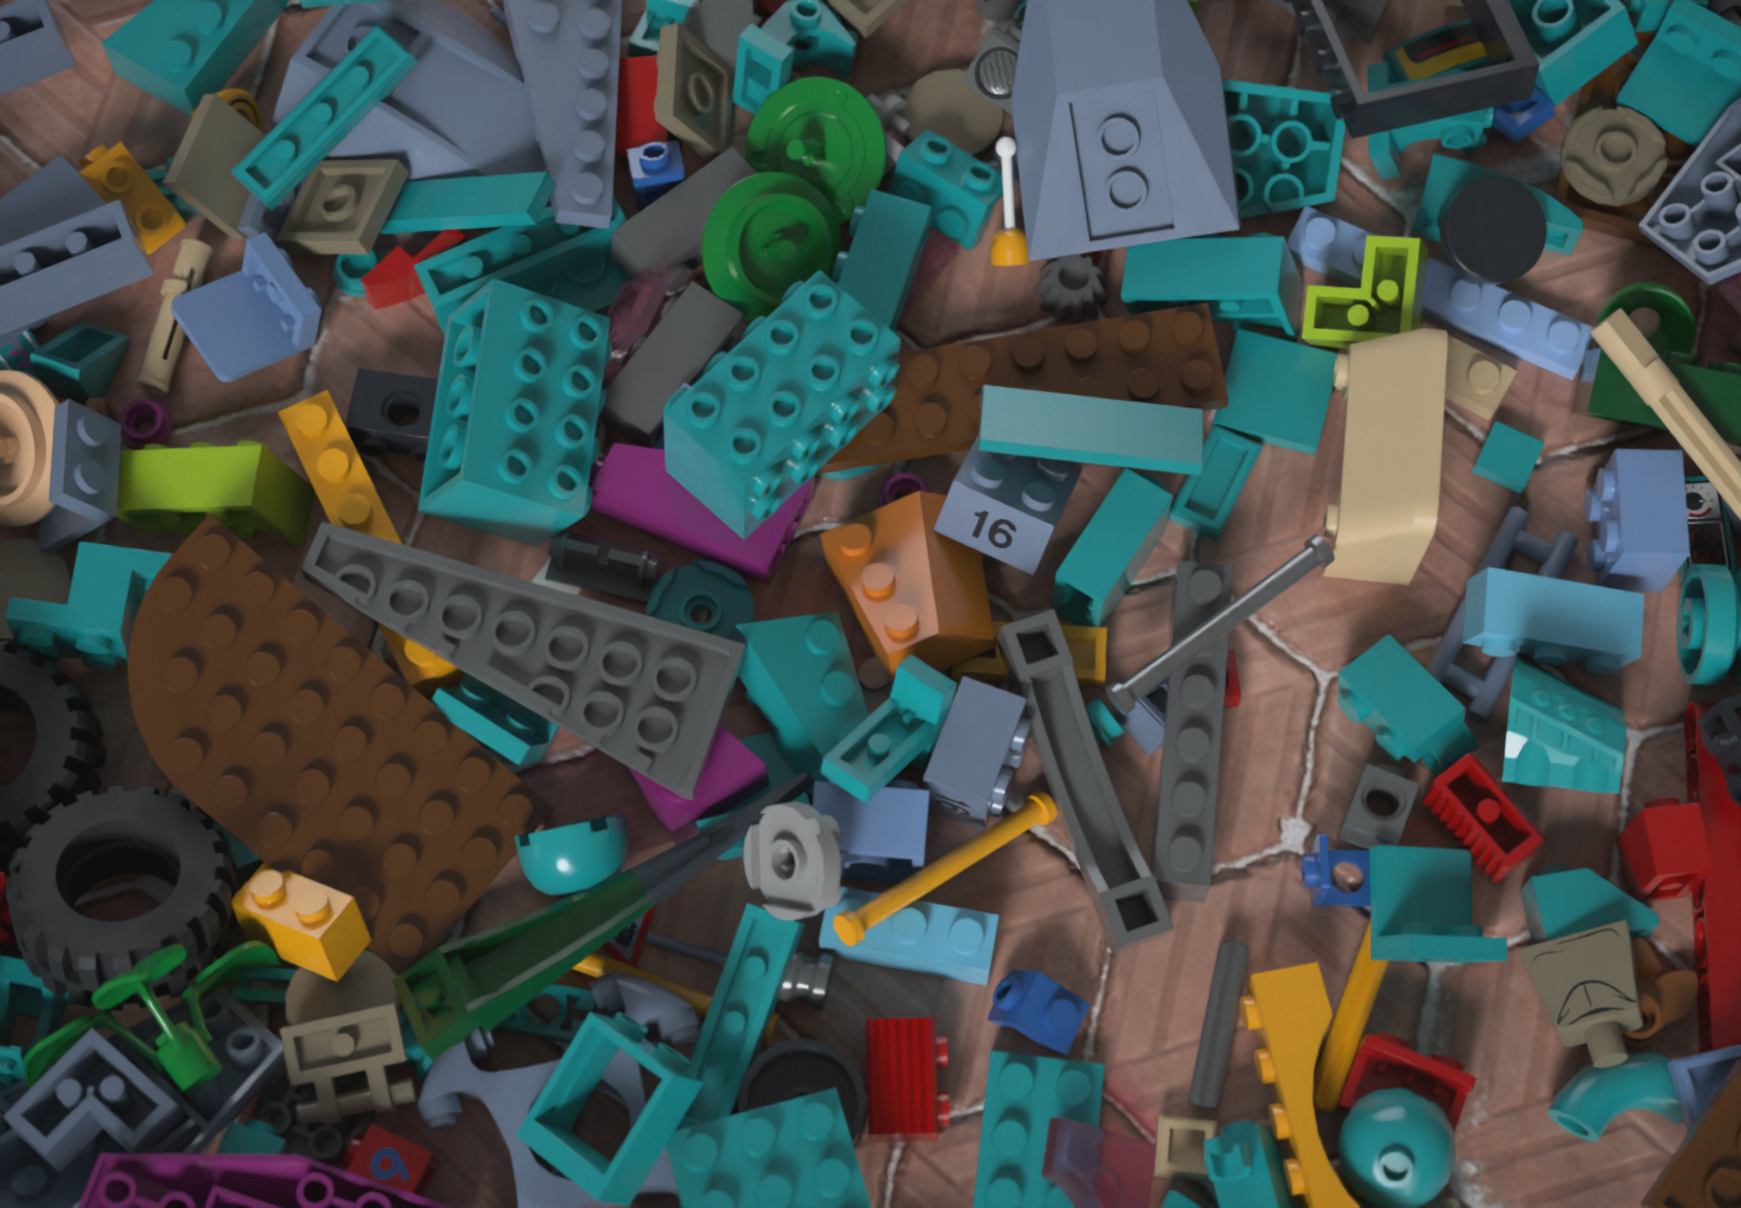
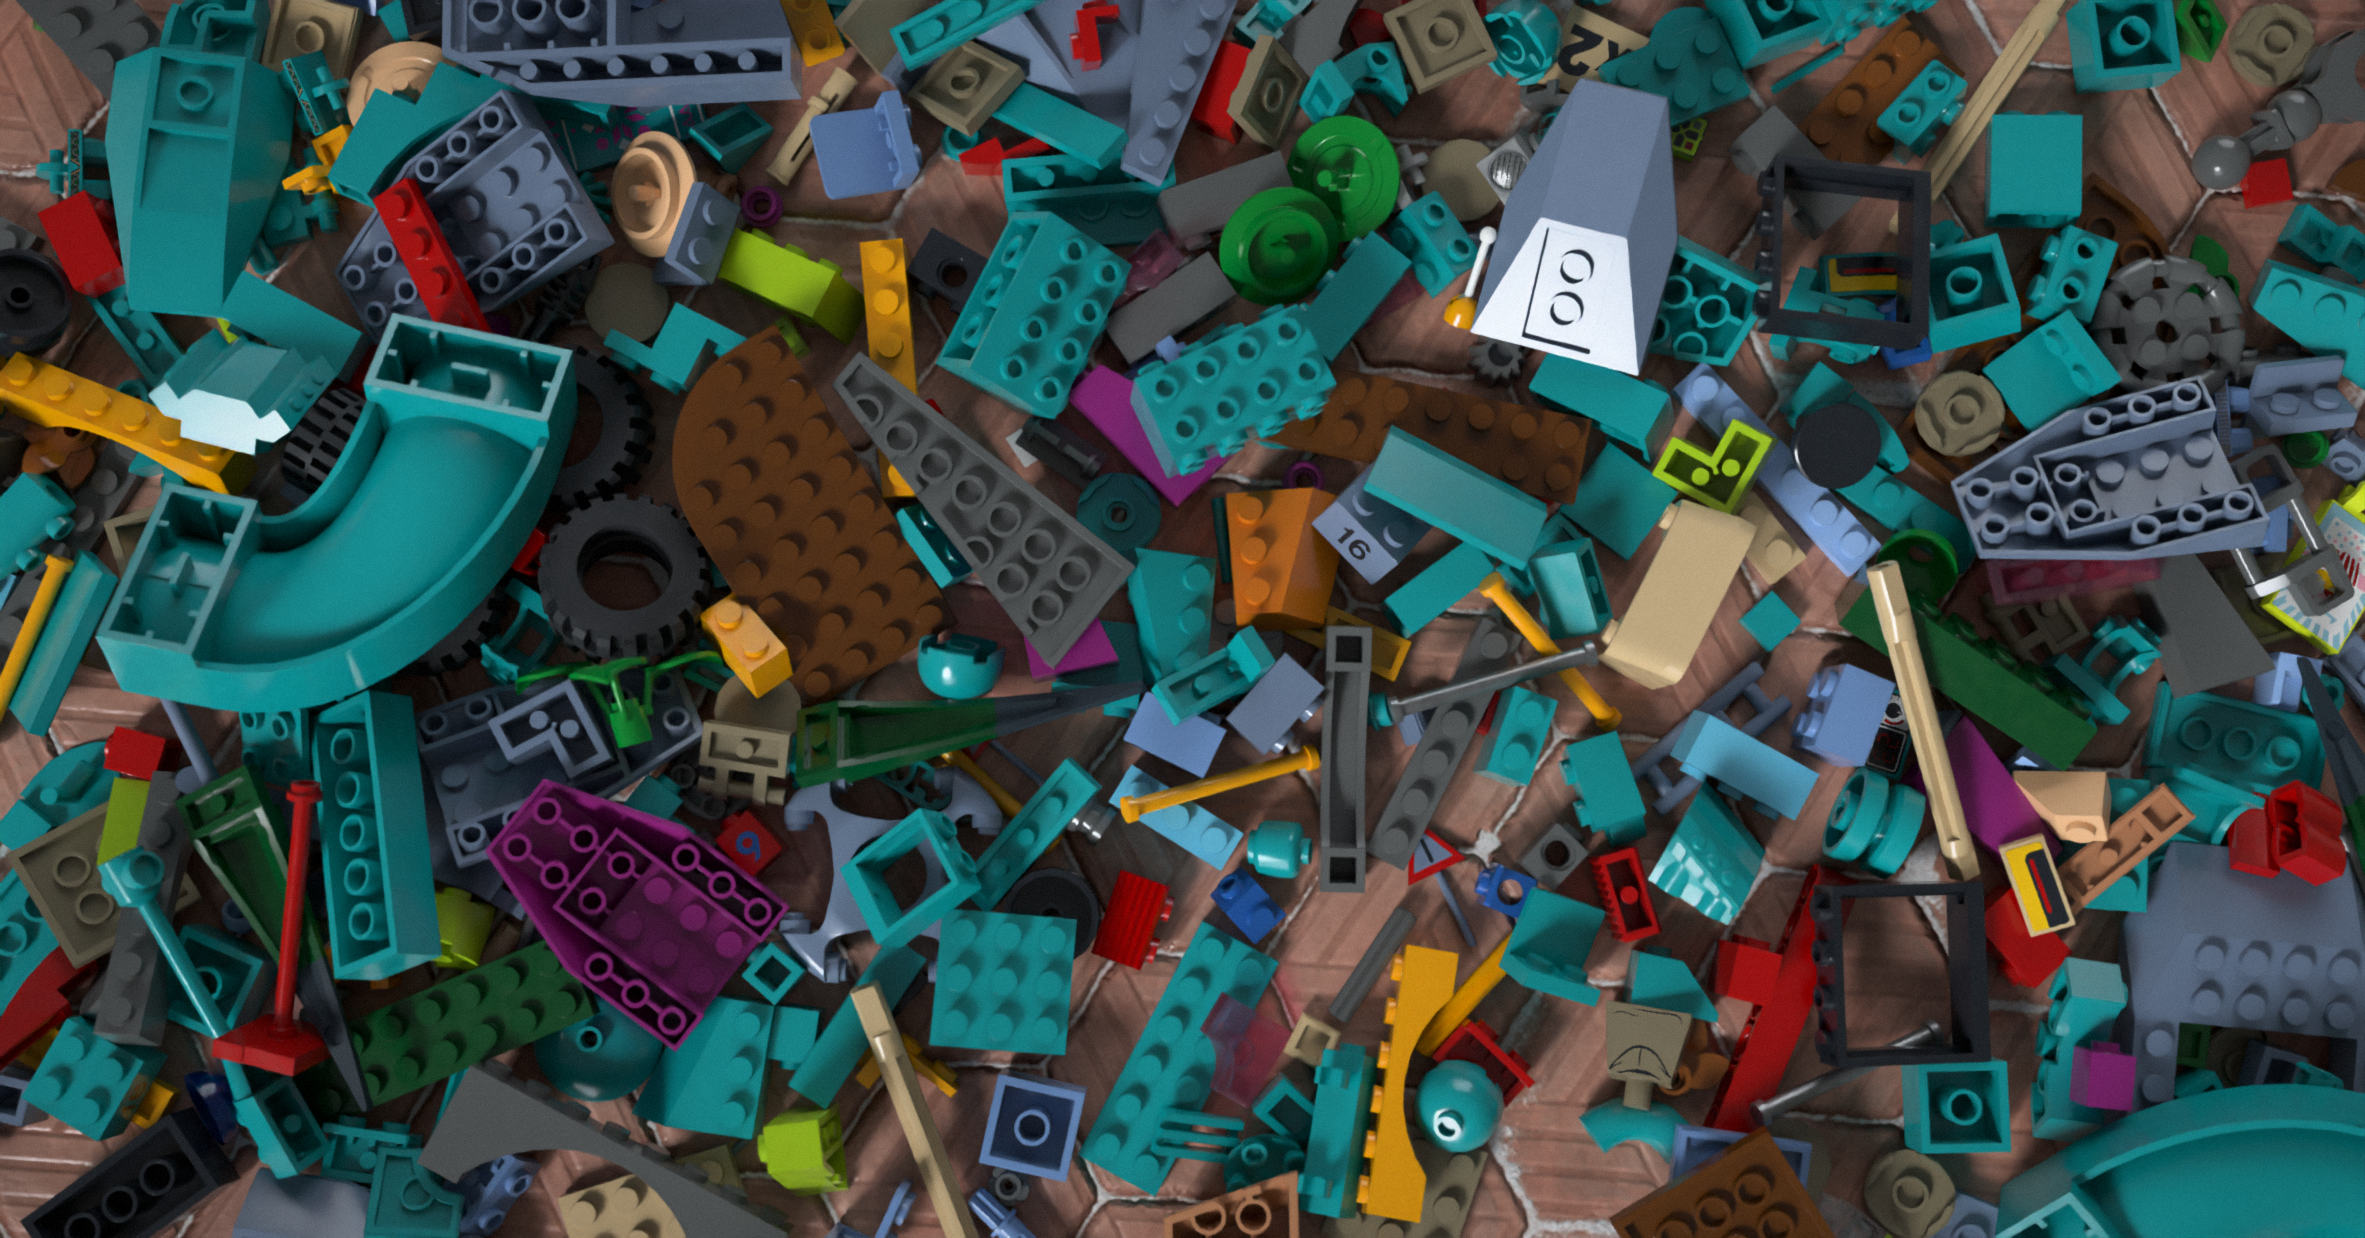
camera: 20 degrees right, 15 degrees up
blue bracket [626,140,685,212] -> none
light grey plate [743,802,841,921] -> none
none -> red bracket [1069,0,1120,72]
none -> teal piece [1211,498,1232,584]
none -> teal head [1247,820,1313,878]
none -> piece [1408,827,1476,948]
none -> teal brick [1473,686,1558,787]
none -> light orange bar [1478,572,1622,732]
none -> teal brick [1527,537,1614,640]
none -> teal plate [1828,465,1977,575]

